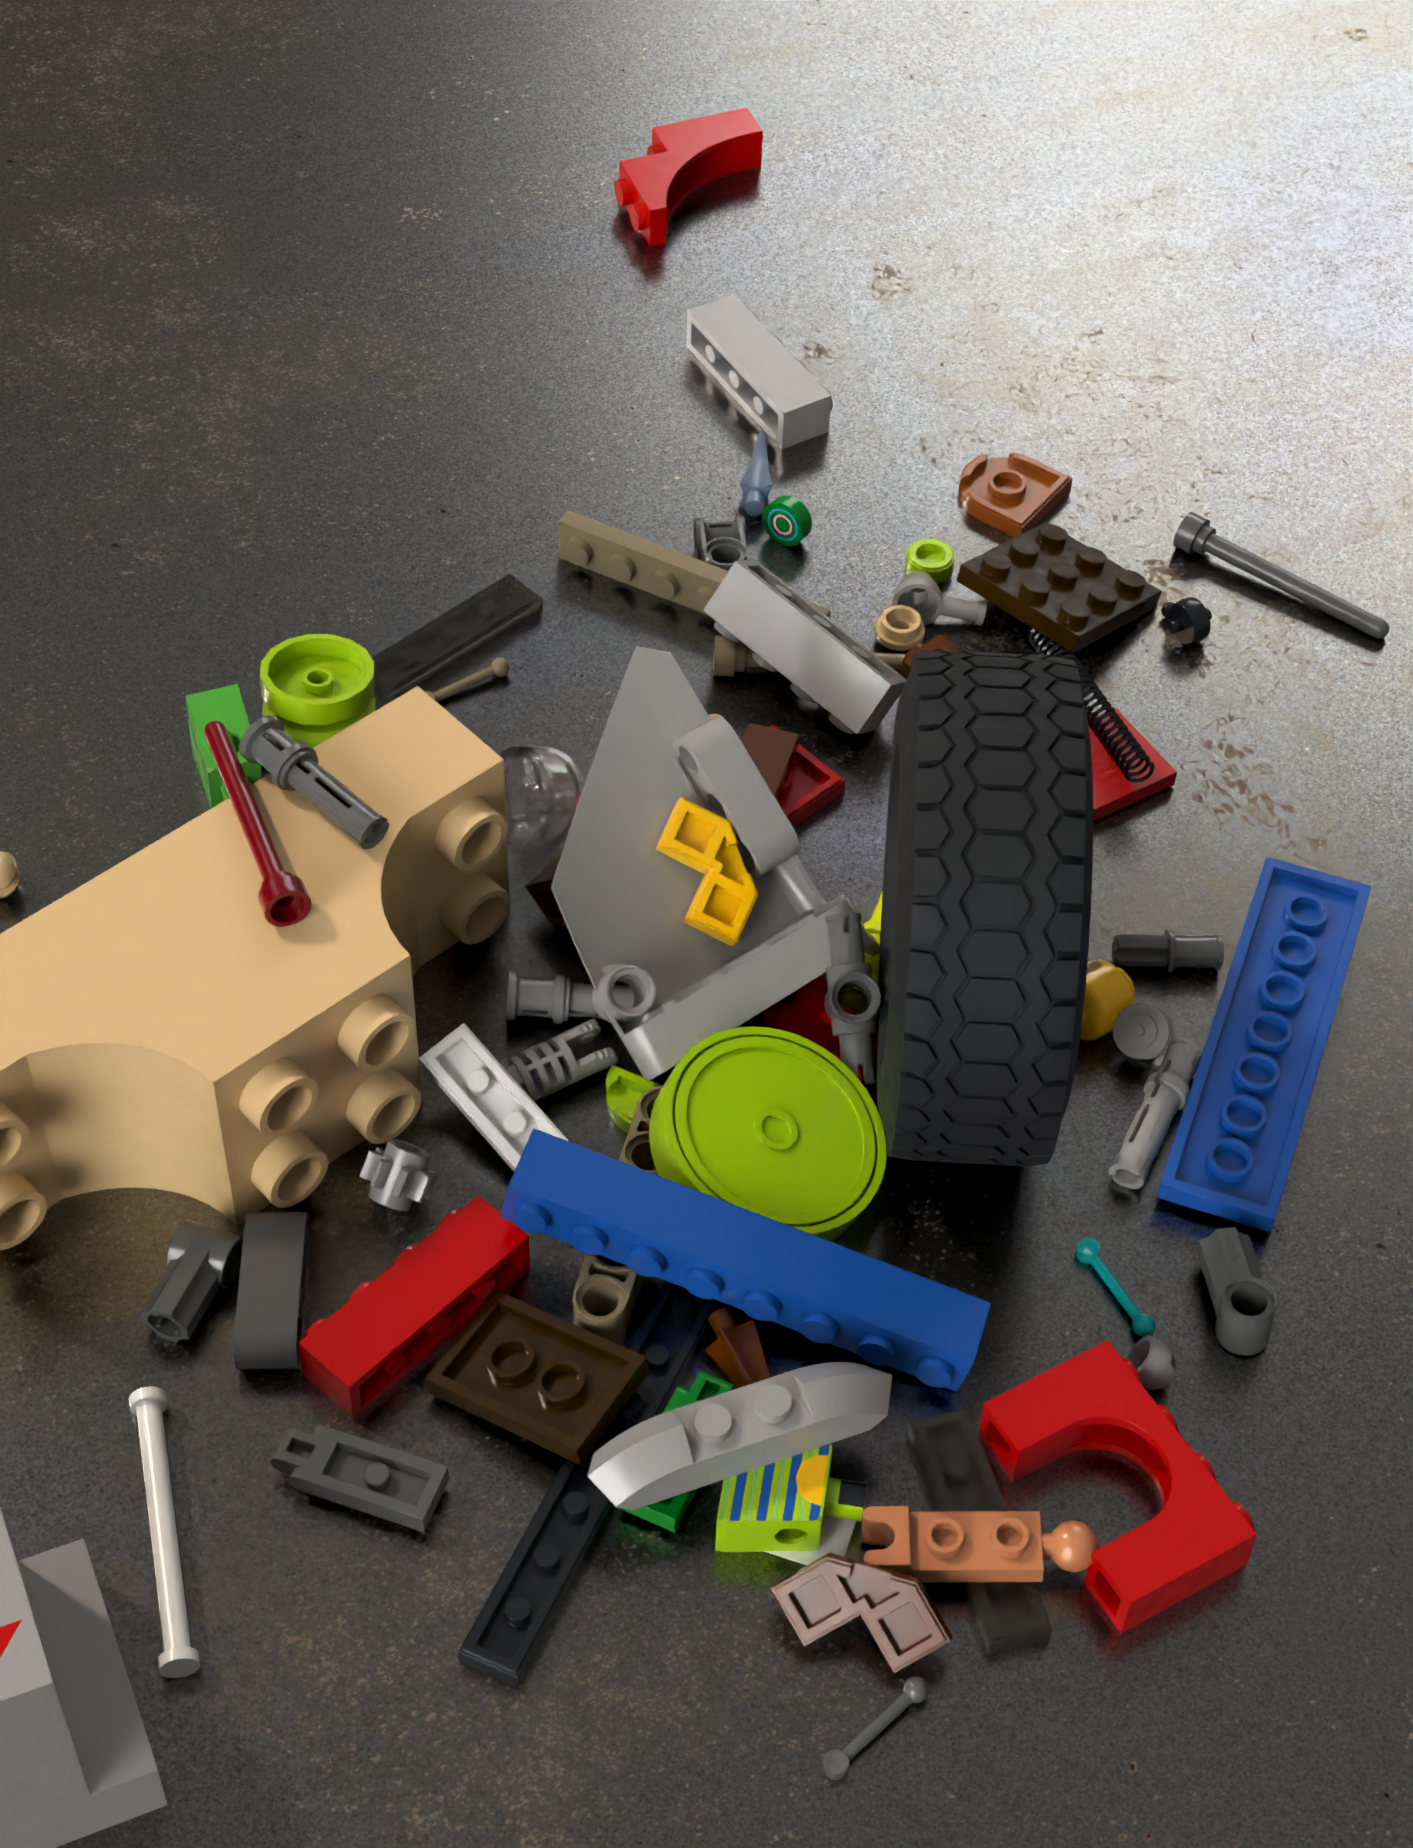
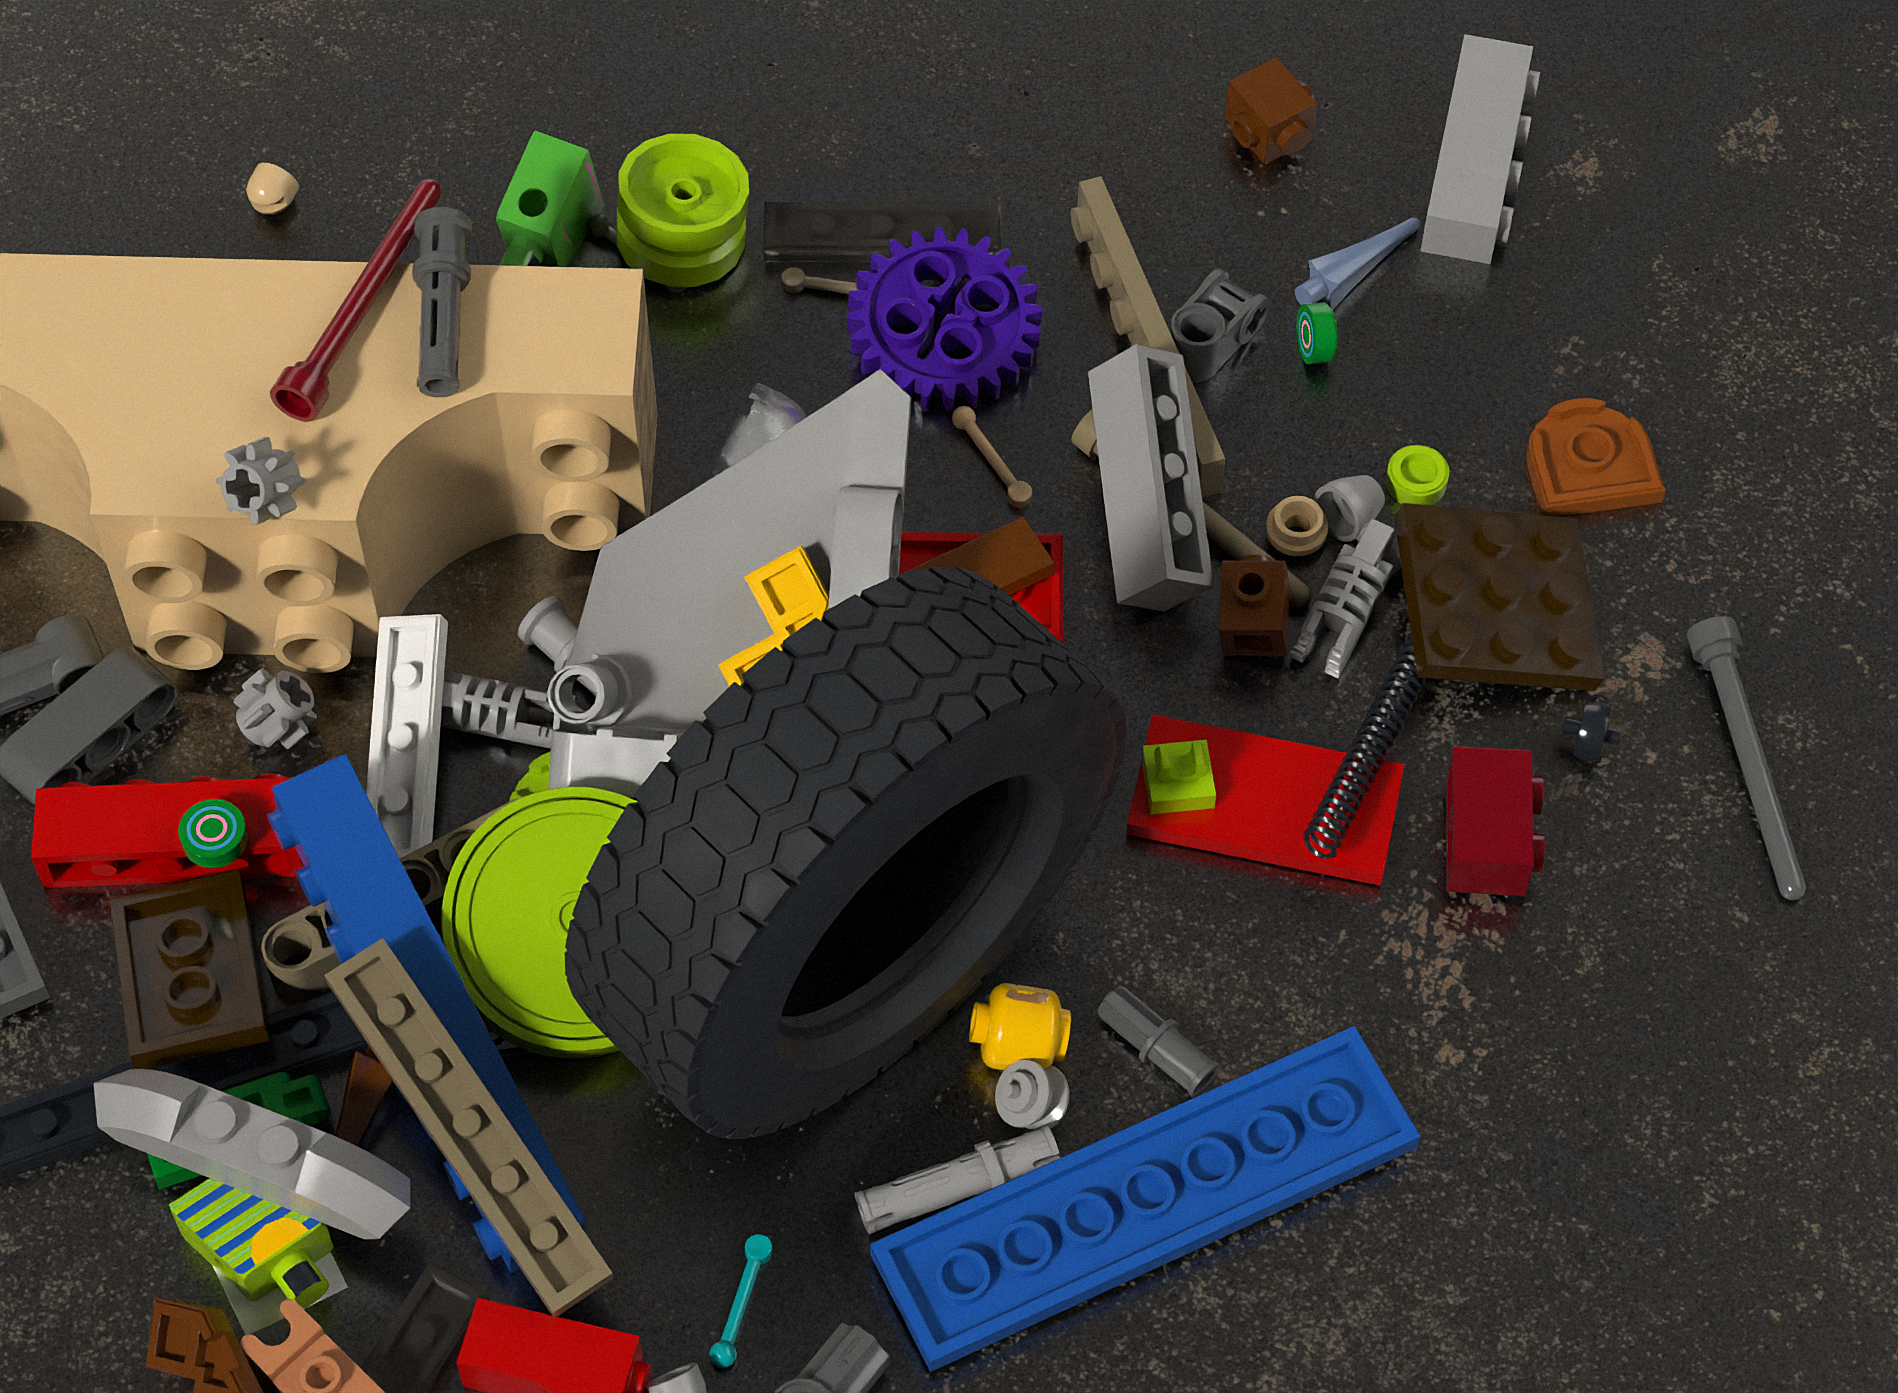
camera: 45 degrees right, 10 degrees up
none -> green tile [178,799,248,868]
none -> light grey gear [216,437,305,525]
none -> dark tan plate [324,938,613,1319]
none -> dark purple gear [847,227,1043,412]
none -> reddish brown brick [1225,57,1318,165]
none -> light grey hinge [1288,519,1394,678]
none -> dark red brick [1446,746,1545,896]

